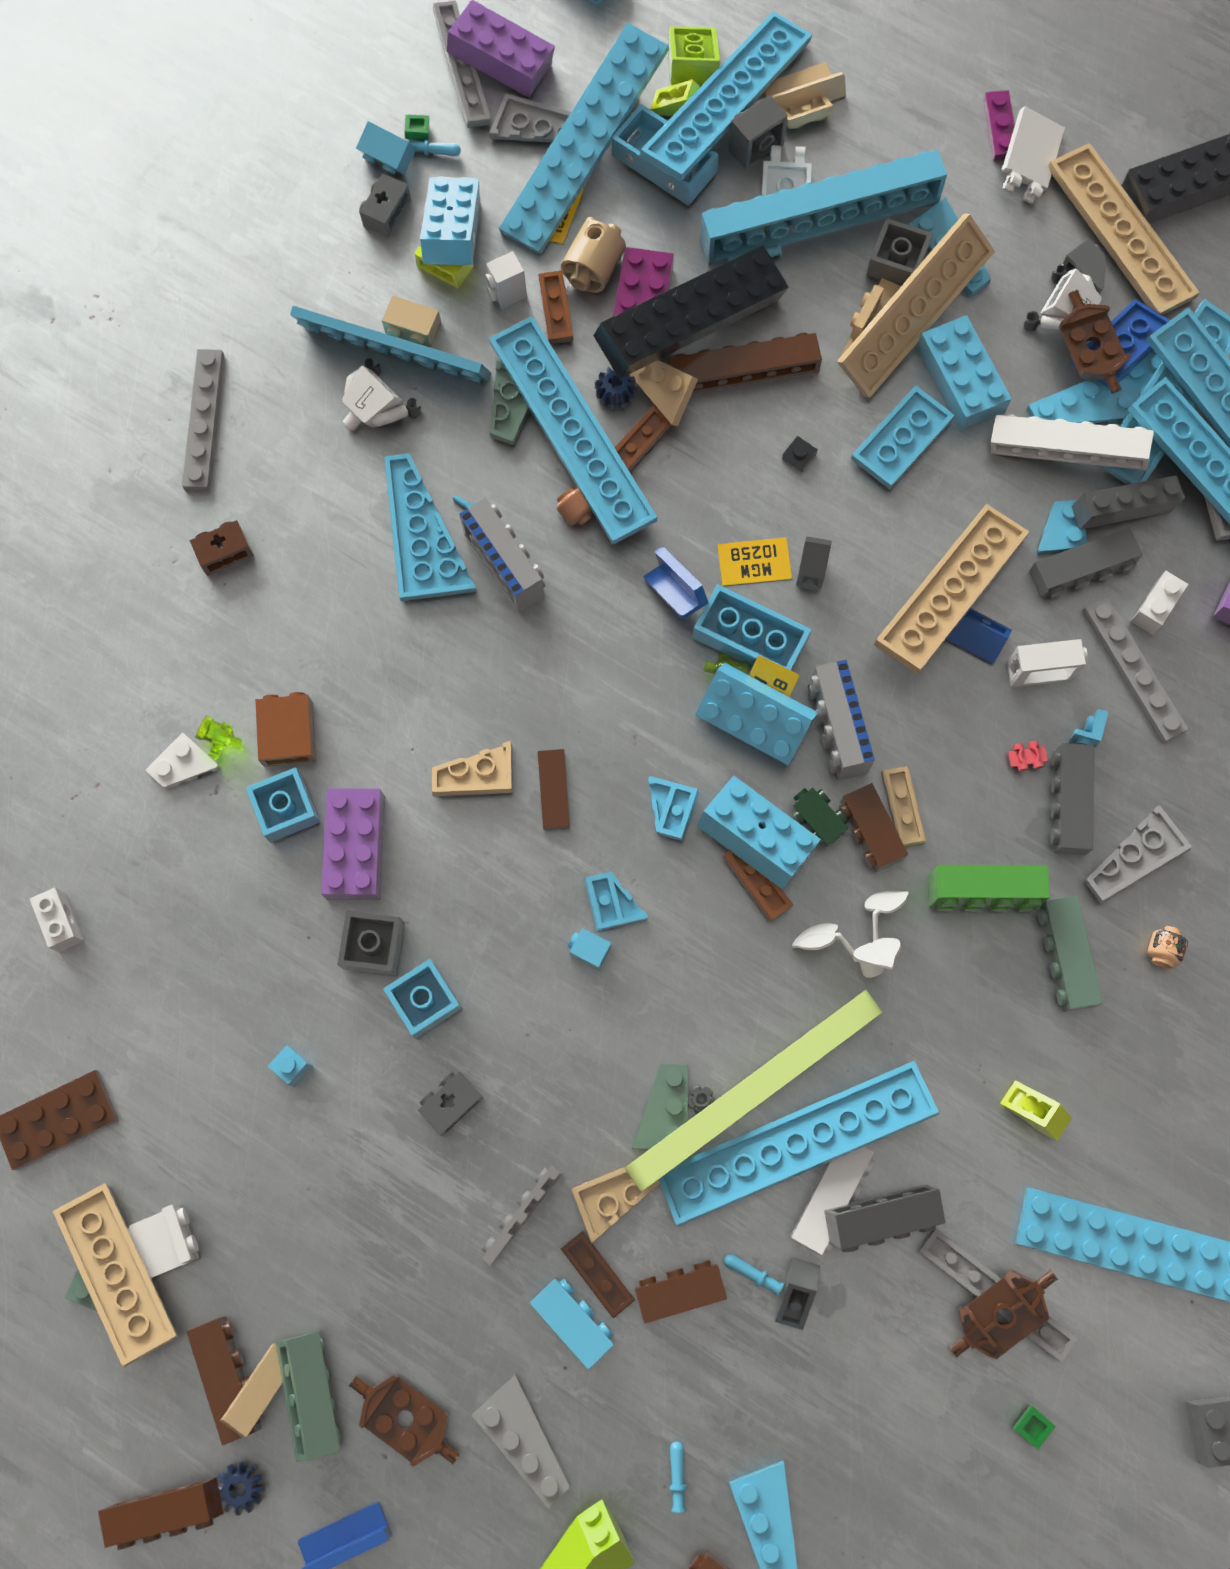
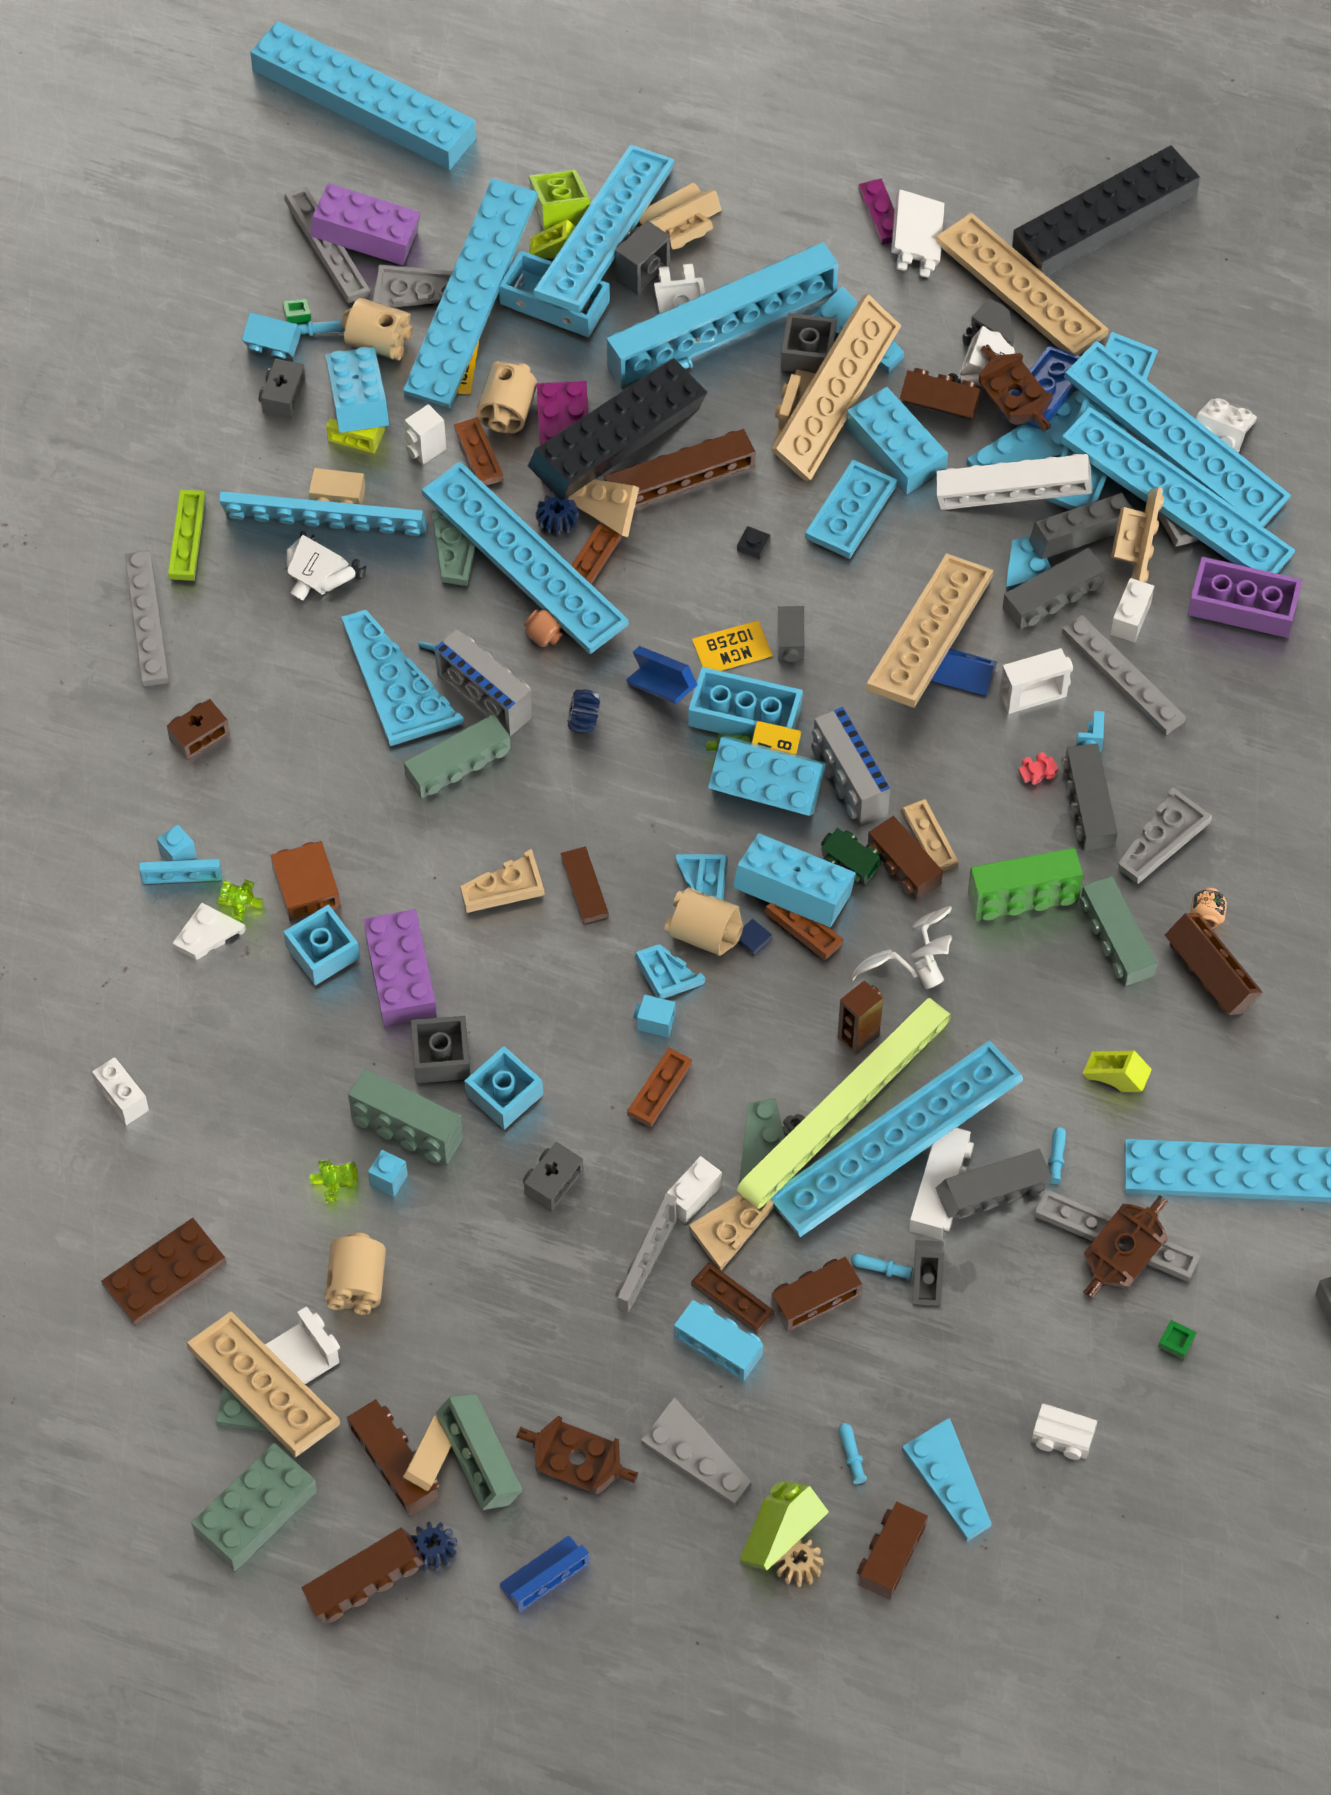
camera: 15 degrees left, 15 degrees down
none -> medium azure tile [139,859,222,884]
none -> medium azure brick [157,824,197,861]
none -> lime plate [168,489,206,581]
none -> sand green brick [191,1443,317,1572]
none -> clear neon green piece [310,1160,359,1202]
none -> tan cylinder [325,1232,386,1315]
none -> tan cylinder [341,298,413,361]
none -> sand green brick [348,1069,463,1166]
none -> sand green brick [404,714,511,799]
none -> dark blue gear [567,689,600,733]
none -> dark orange plate [627,1047,692,1128]
none -> tan cylinder [664,887,743,956]
none -> white brick [665,1156,722,1225]
none -> dark blue tile [738,918,772,956]
none -> reddish brown brick [837,980,883,1055]
none -> reddish brown brick [900,368,982,420]
none -> white brick [1031,1403,1098,1460]
none -> medium azure piece [1048,1127,1066,1184]
none -> tan bracket [1111,487,1164,583]
none -> reddish brown brick [1165,913,1263,1015]

